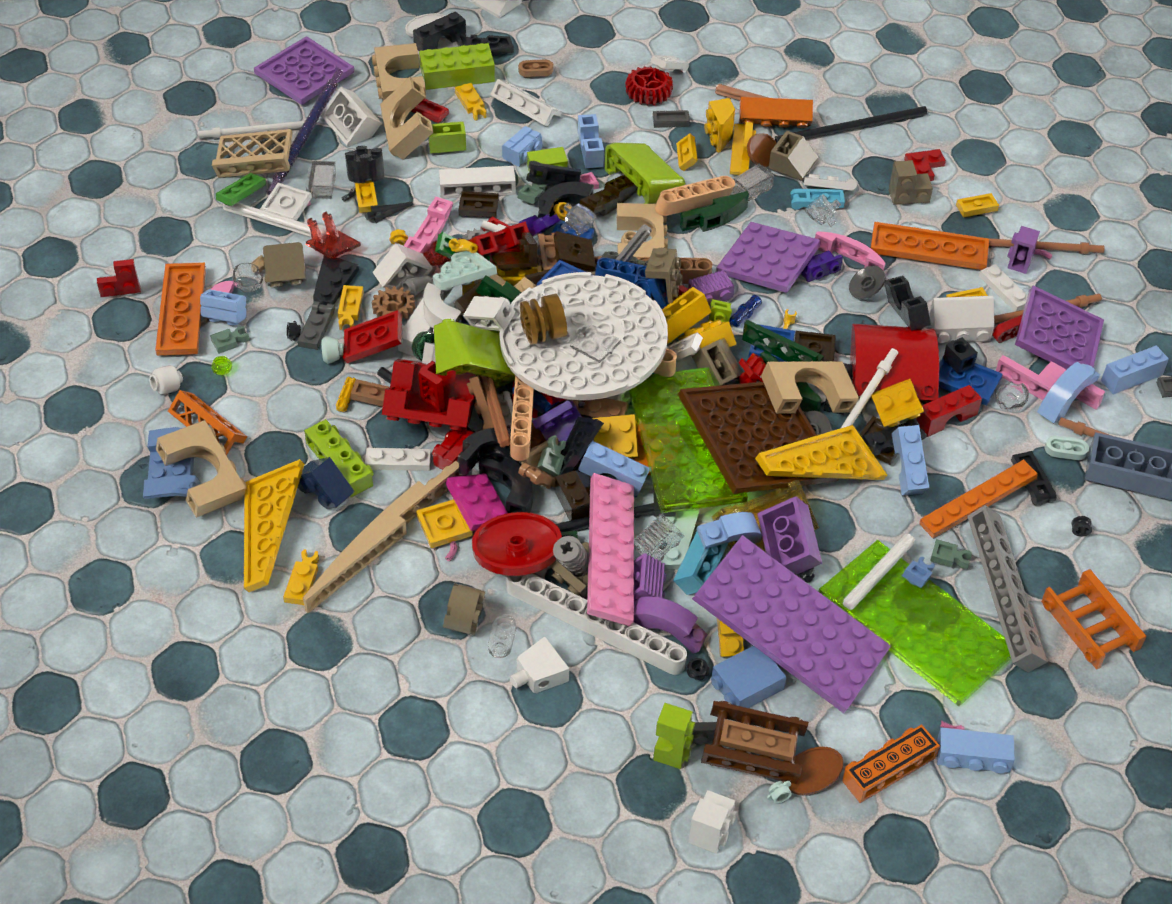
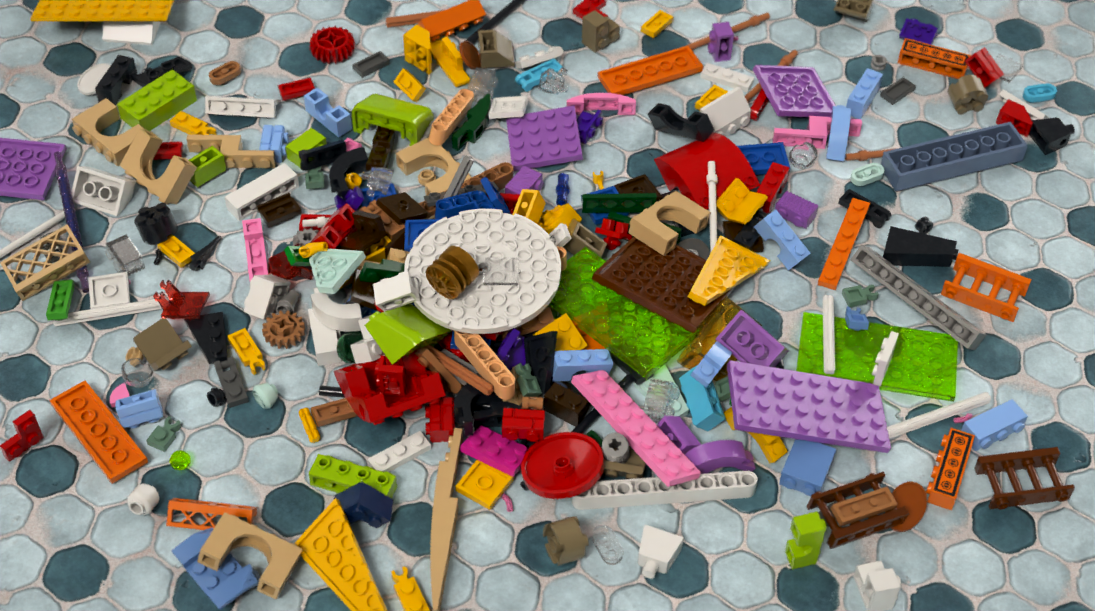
camera: 35 degrees left, 0 degrees up
red plate [343,310,402,363] -> none
yellow plate [389,229,408,246] -> none
dark tan bracket [645,248,682,304] -> none
white plate [650,55,689,72] -> none
black plate [687,658,710,680] -> none
lime bracket [708,299,732,322] -> none
light aqua plate [767,781,792,803] -> none
dark grey dish [849,266,886,299] -> none
black brick [943,337,978,374] -> none
none -> tan bracket [186,135,276,168]
none -> red plate [278,77,315,101]
none -> white plate [488,96,528,119]
none -> red brick [502,408,545,442]
none -> medium lavender brick [775,191,818,229]
none -> white plate [872,331,899,387]
none -> black slope [883,226,959,267]
none -> white axle [886,392,991,439]
none -> reddish brown fence [974,447,1075,510]

